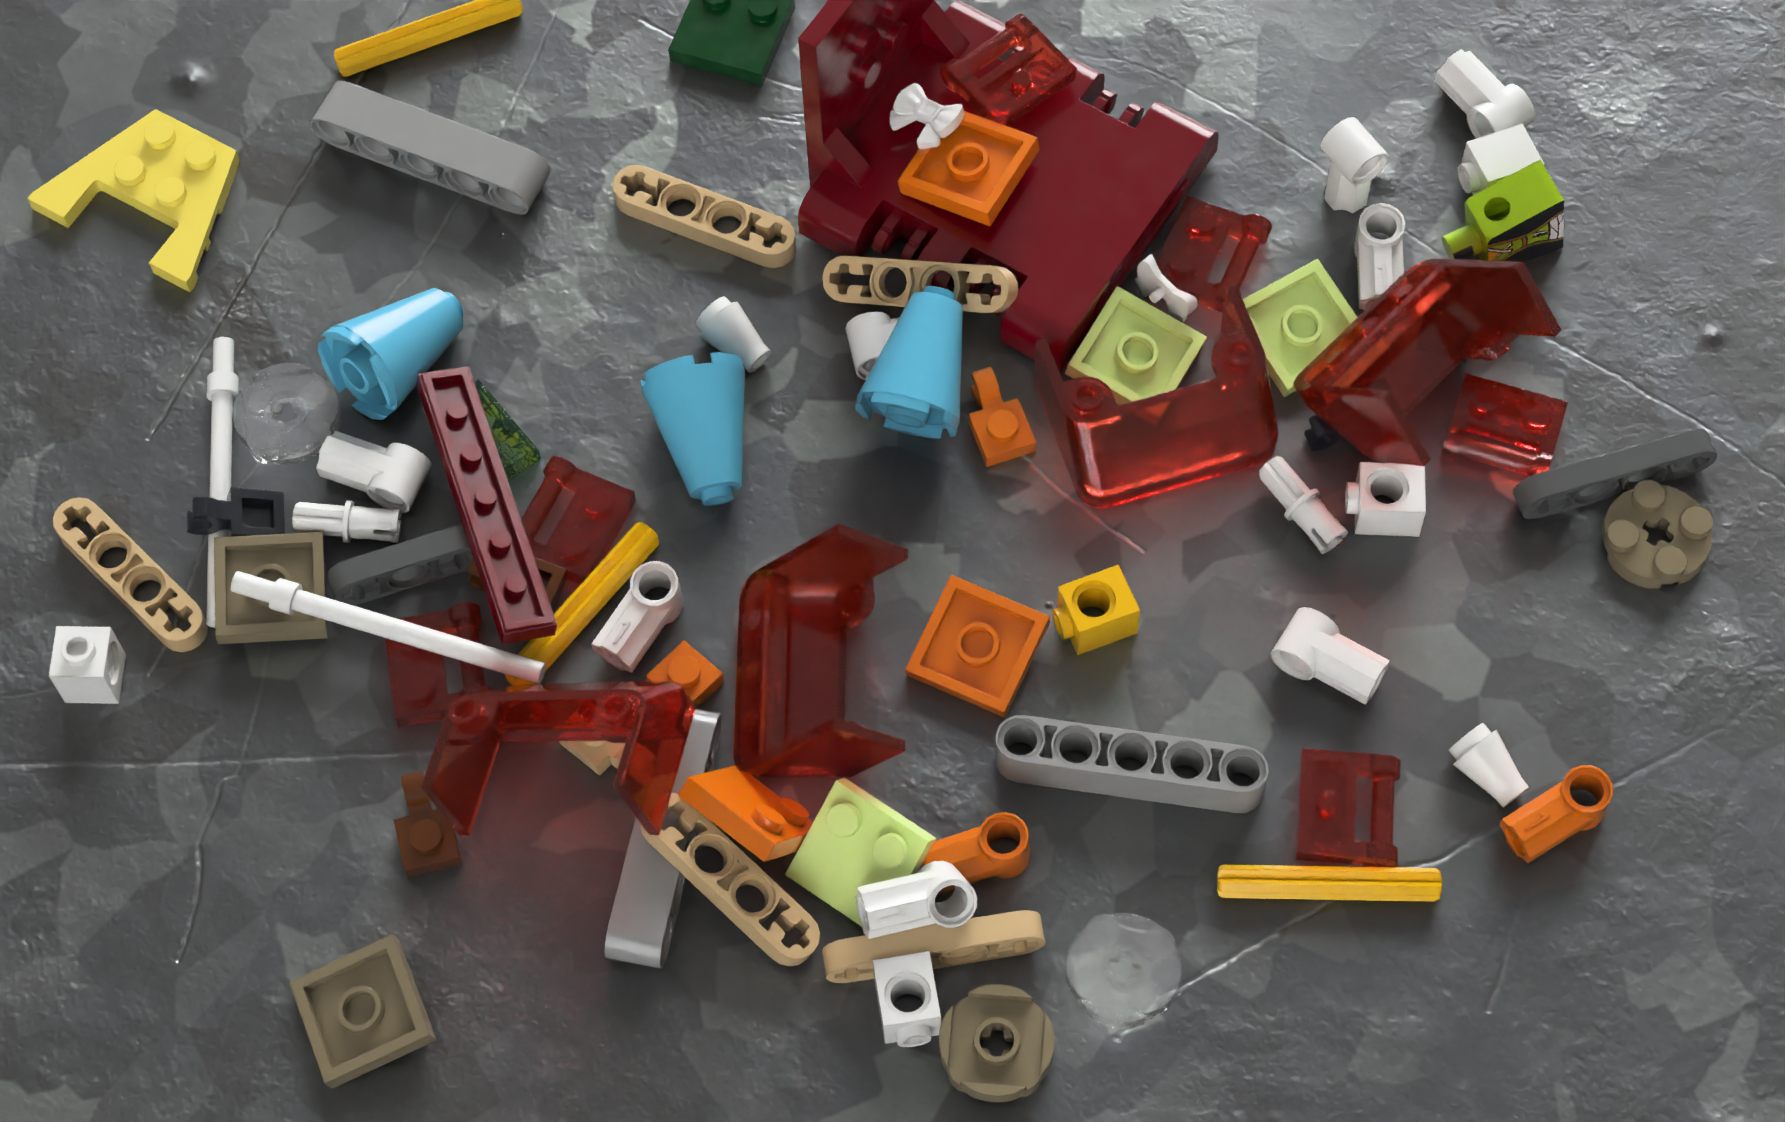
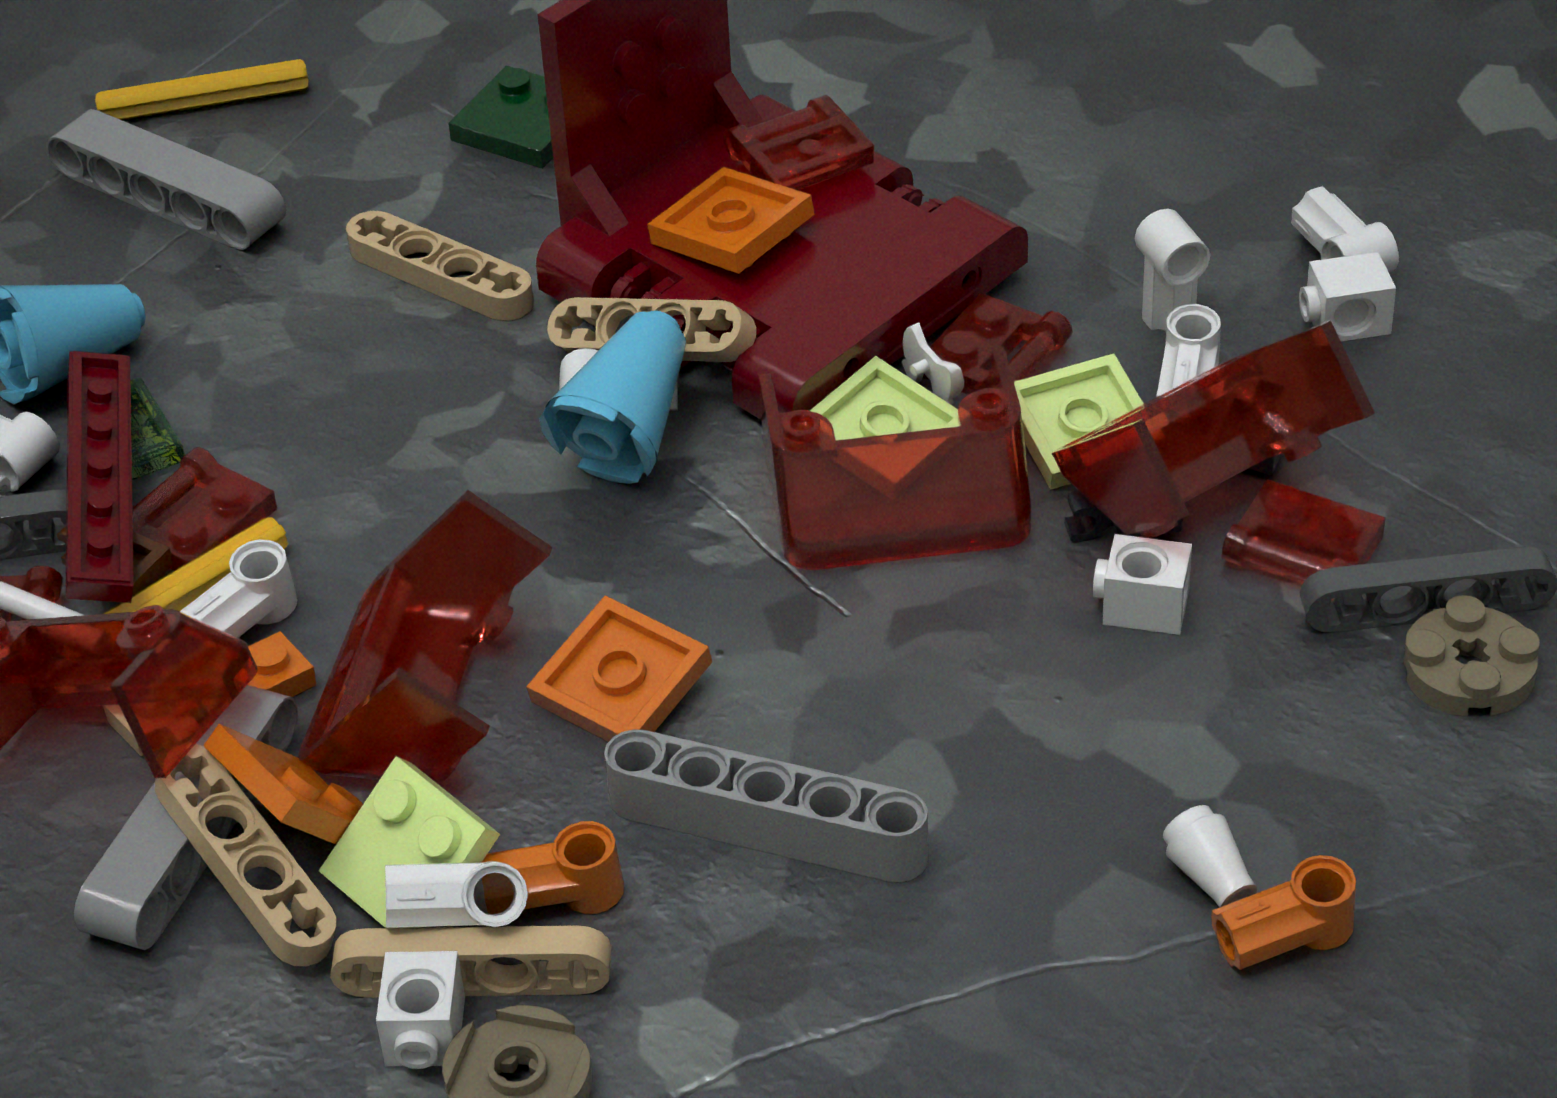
camera: 10 degrees right, 20 degrees down
medium azure cone [640,352,745,506] -> none
white cone [696,296,771,373] -> none
white piece [890,83,964,149] -> none
orange plate [968,367,1036,467] -> none
yellow brick [1052,565,1140,655] -> none
clear plate [1066,913,1181,1029] -> none
yellow axle [1217,864,1442,902] -> none
white axle [1259,456,1348,554] -> none
white piece [1270,607,1390,705] -> none
clear red plate [1295,748,1401,867] -> none
lime torso [1441,160,1564,273] -> none

